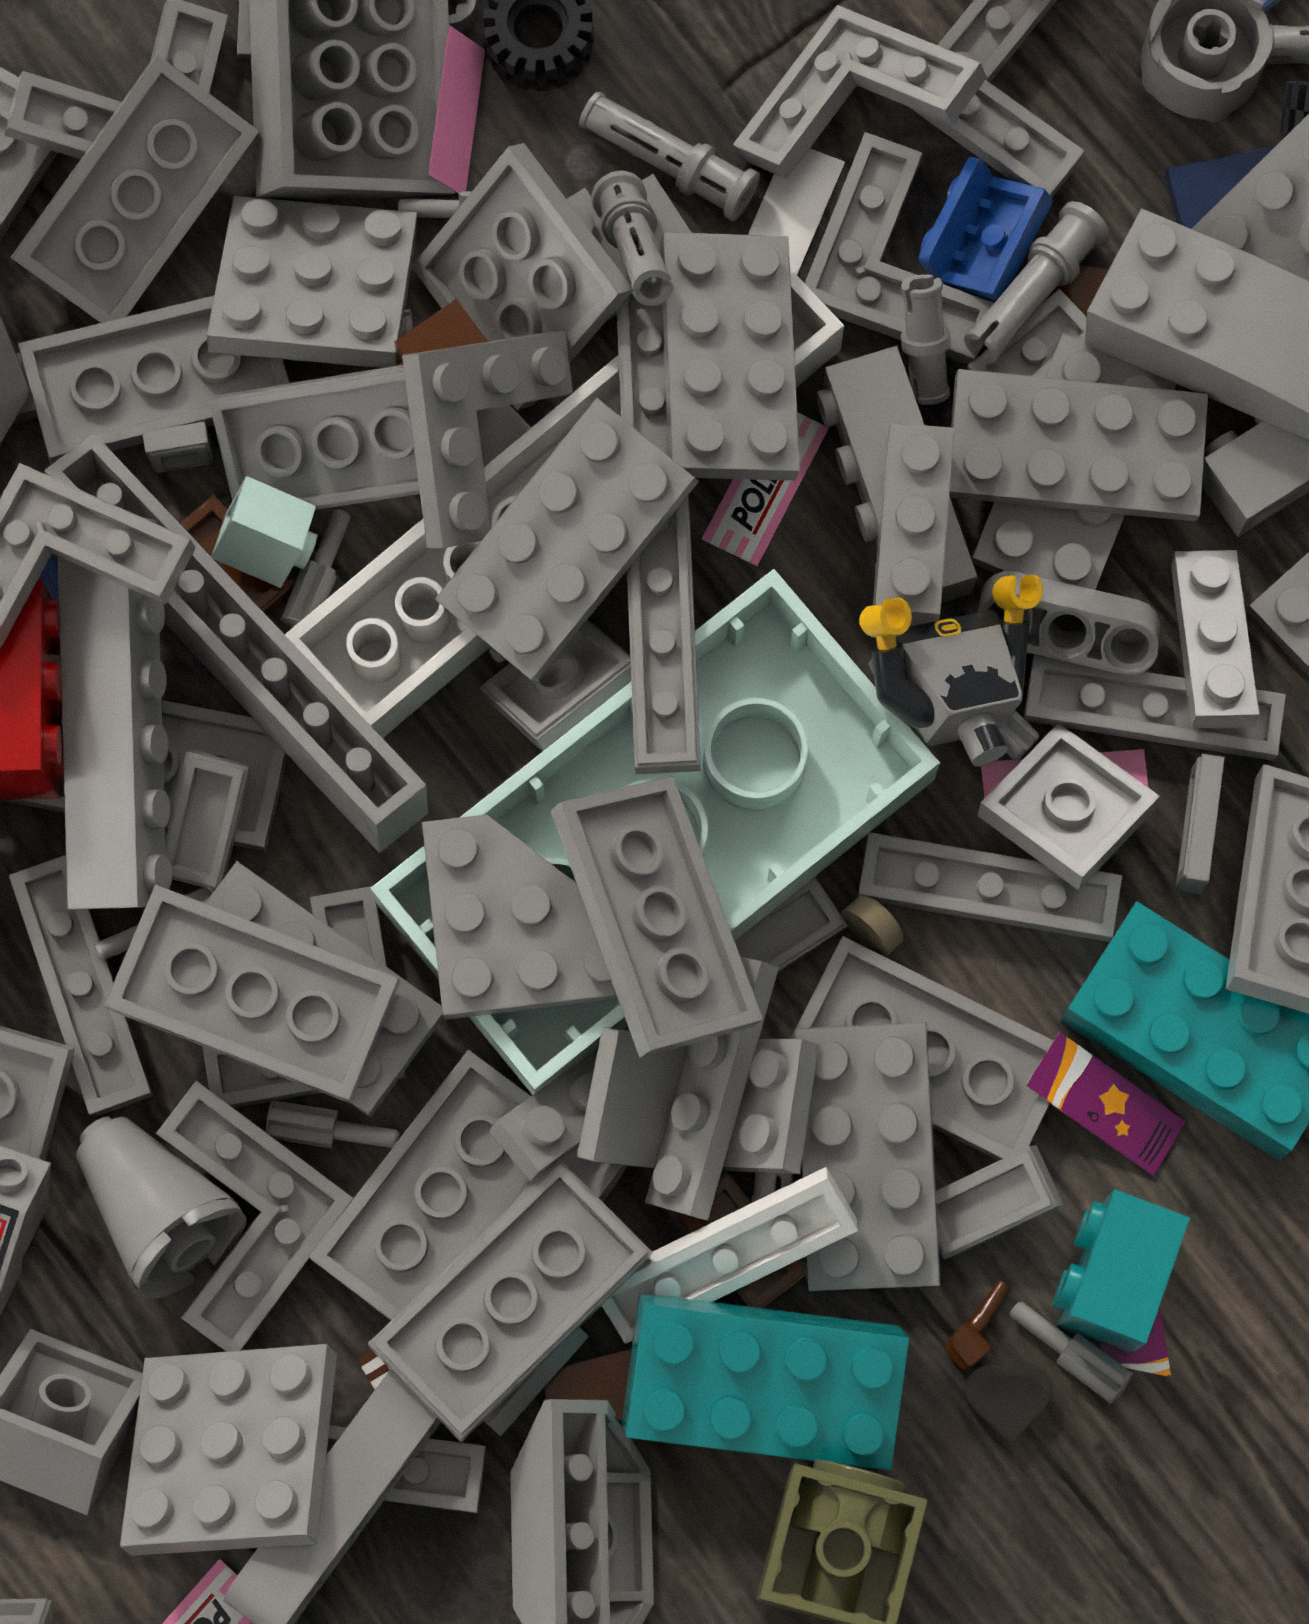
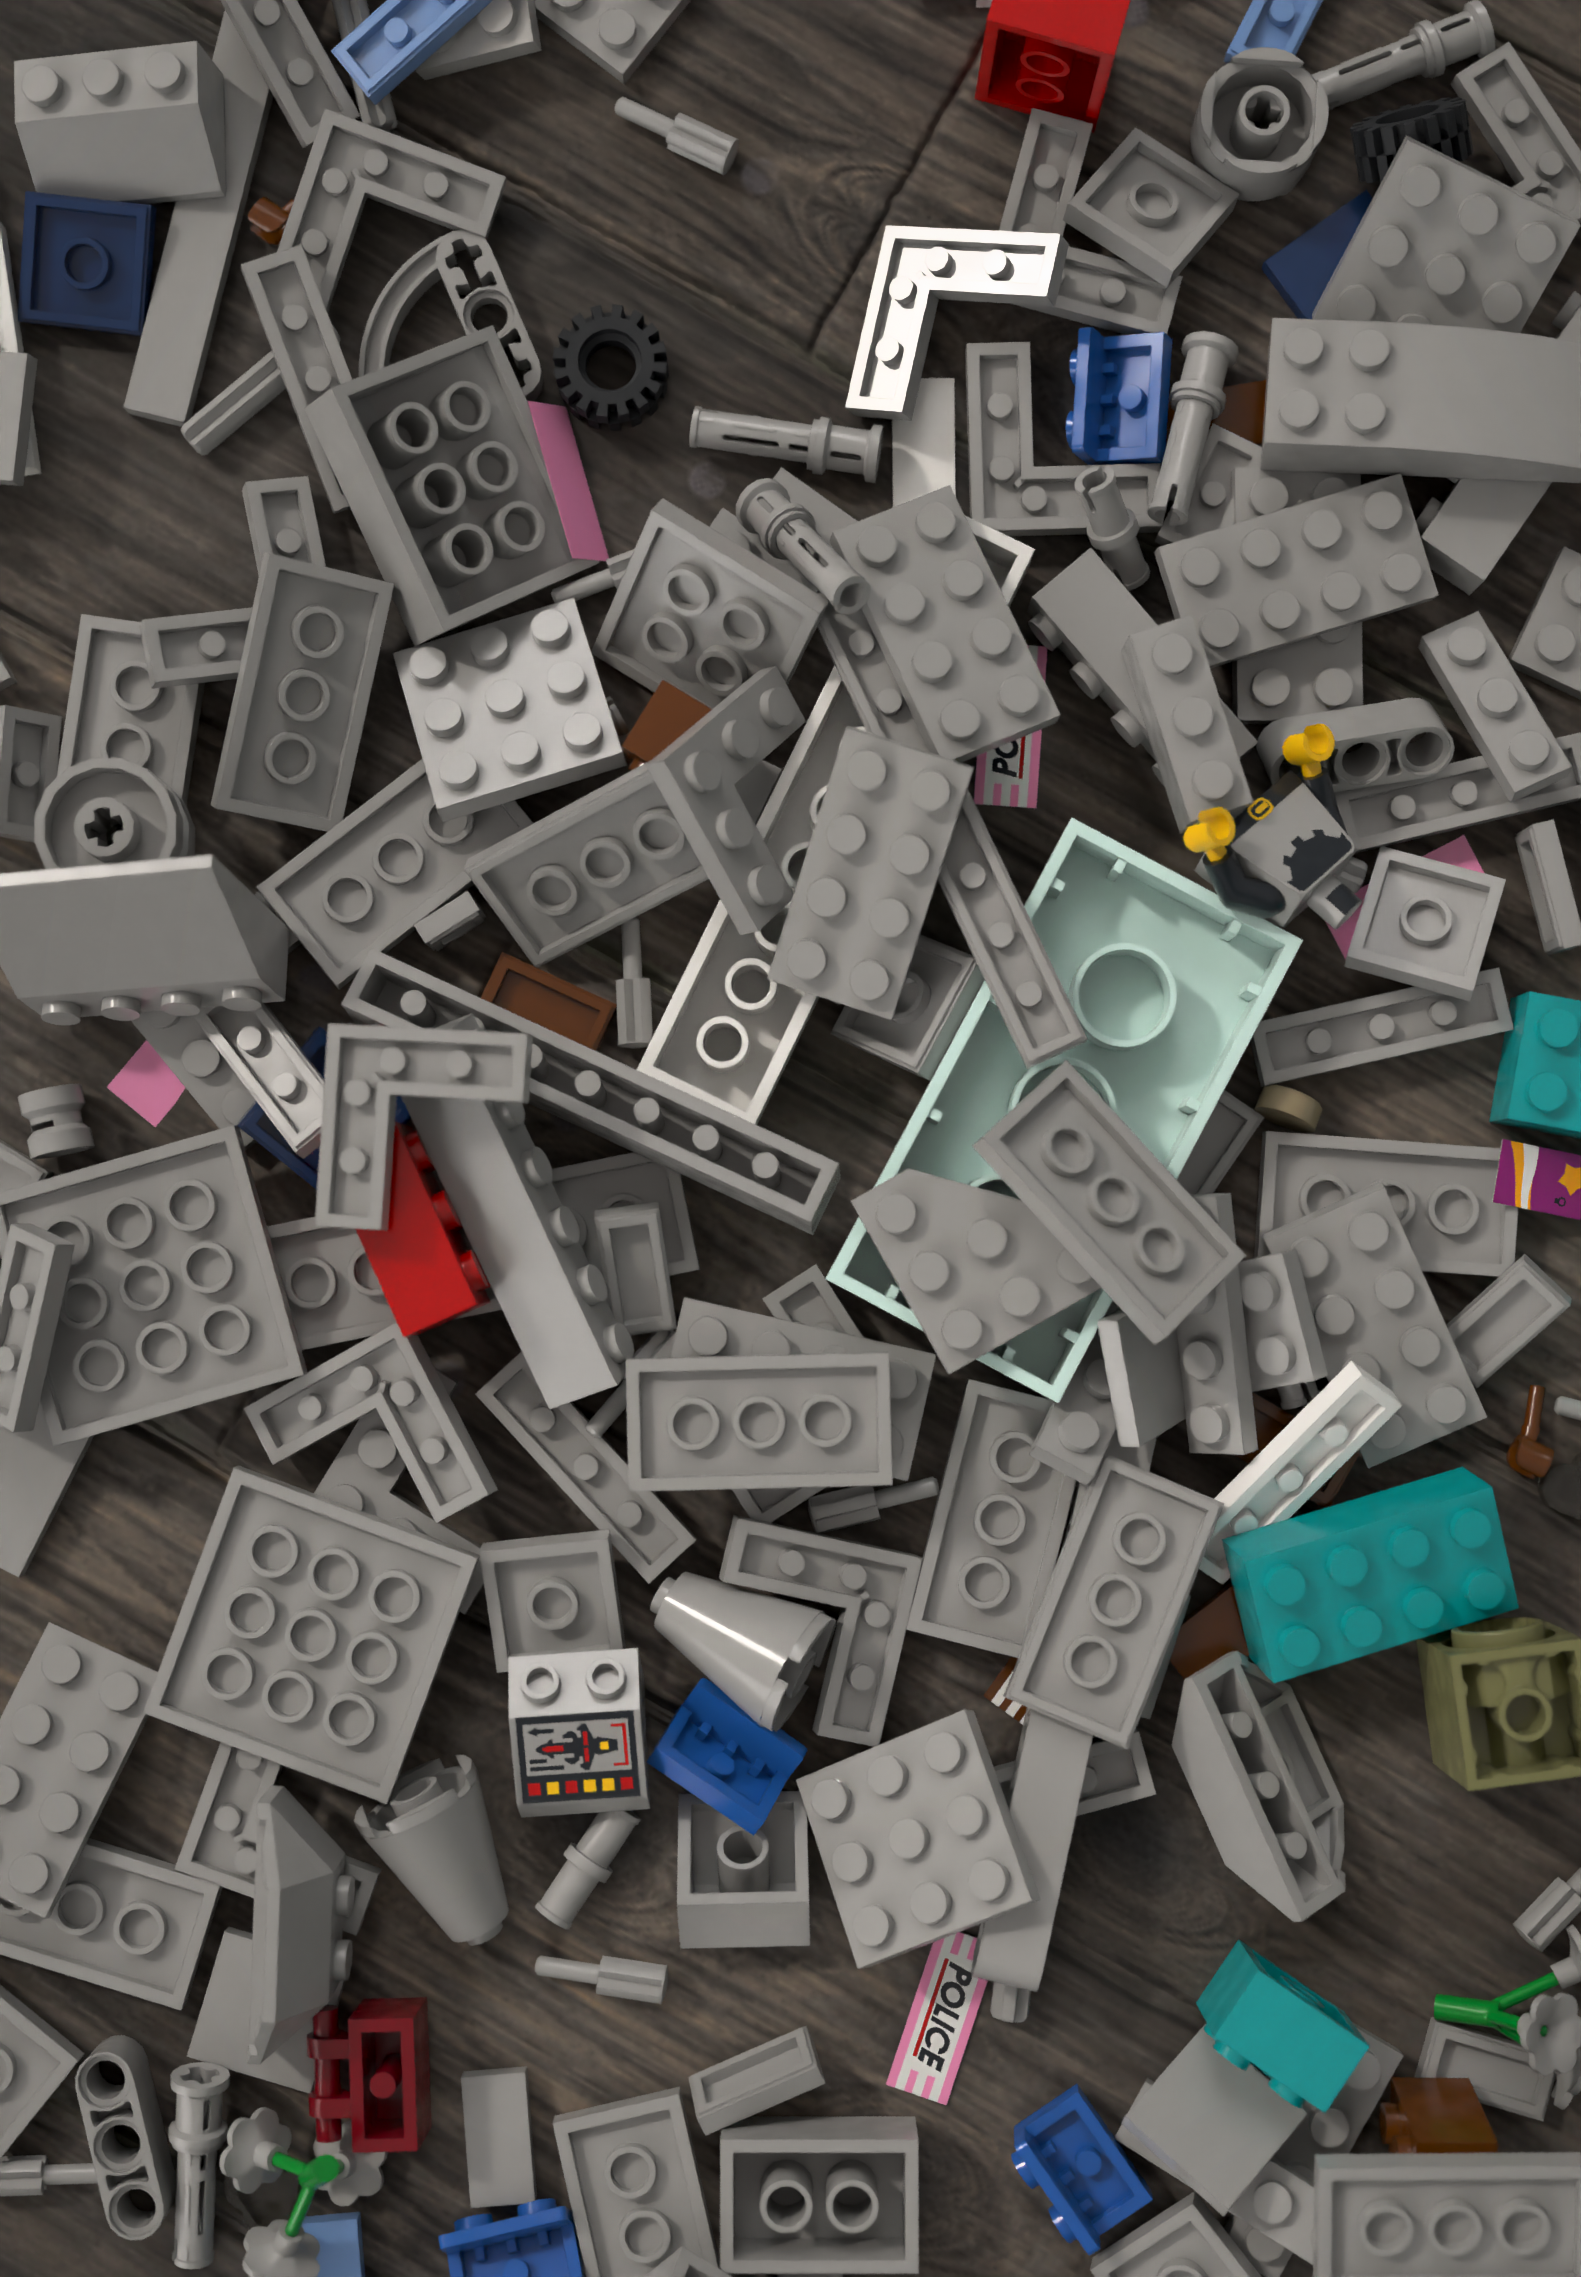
camera: 20 degrees left, 10 degrees up
light aqua brick [211,476,318,588] -> none
none -> blue bracket [646,1678,807,1836]
none -> light grey plate [1063,127,1240,288]

